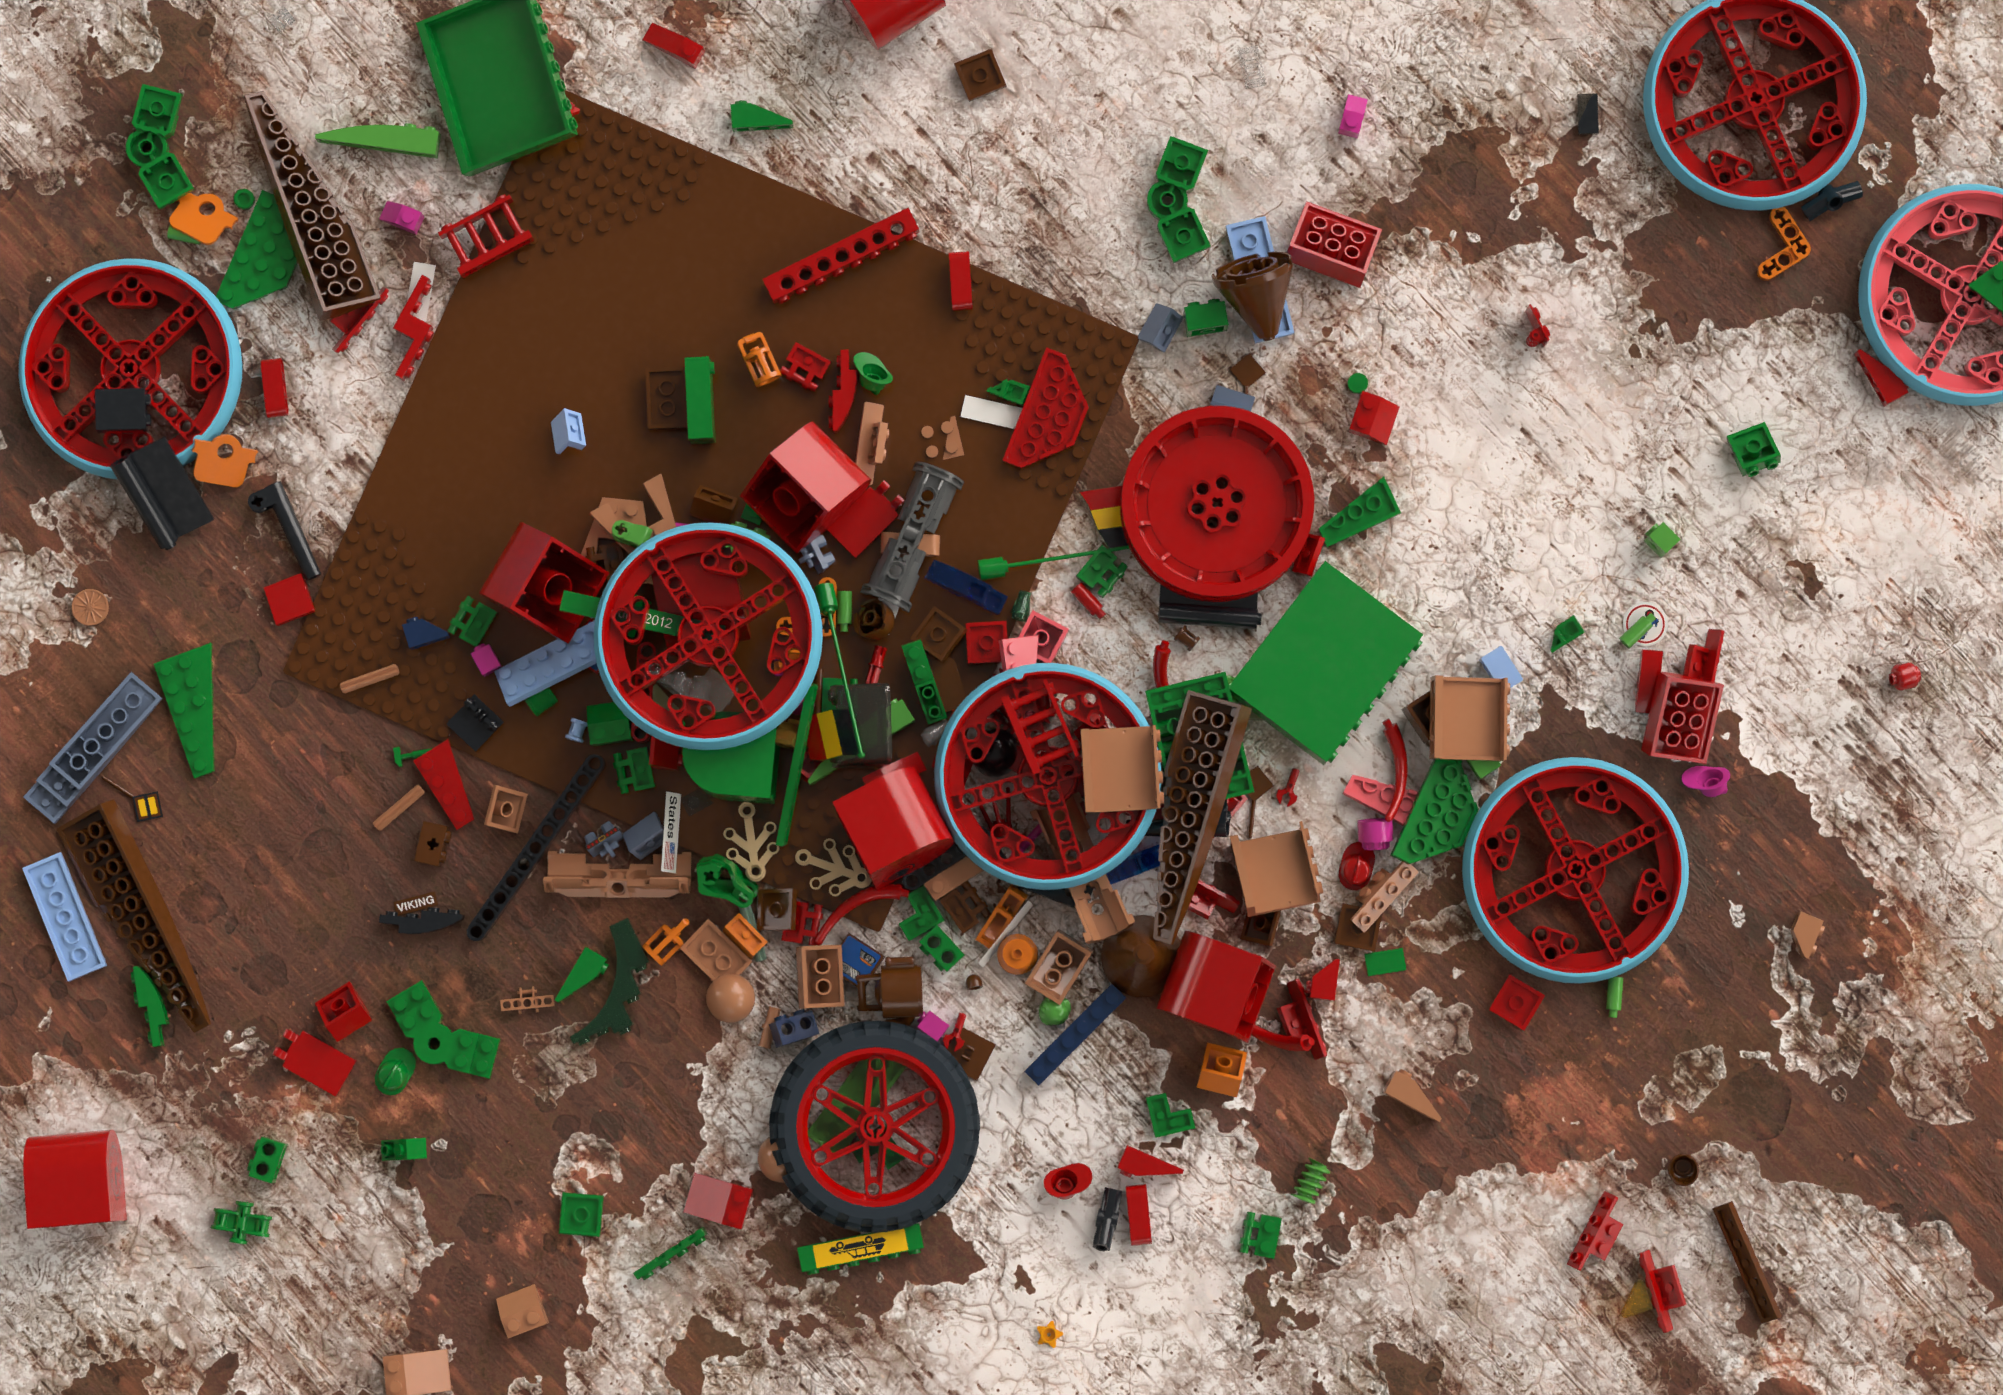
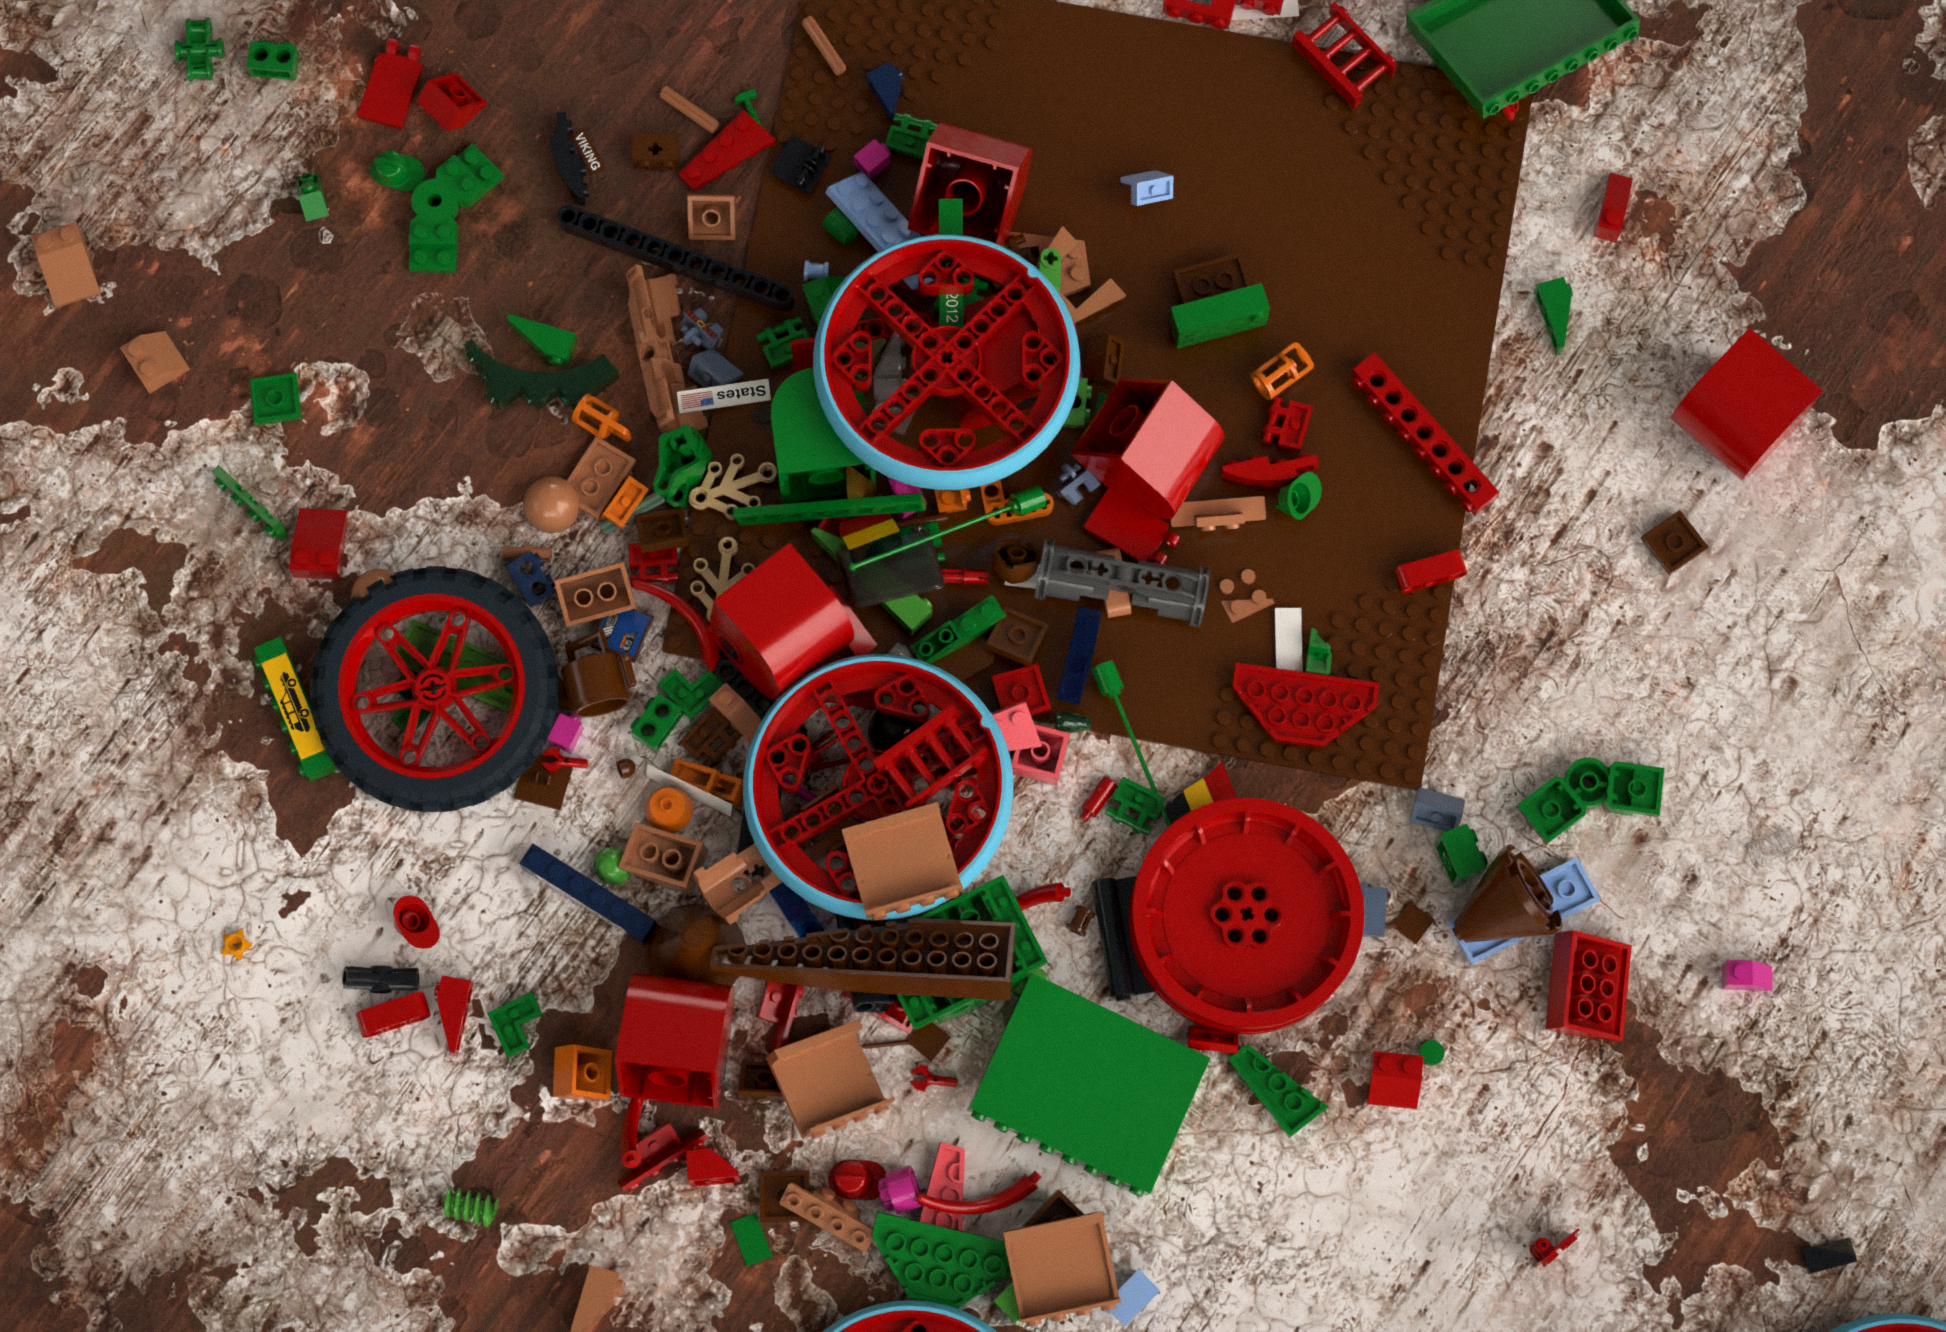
camera: 70 degrees right, 10 degrees down
nougat piece [500,986,555,1014] -> none
bright green cylinder [837,591,852,632] -> none
green plate [1239,1211,1282,1259] -> none

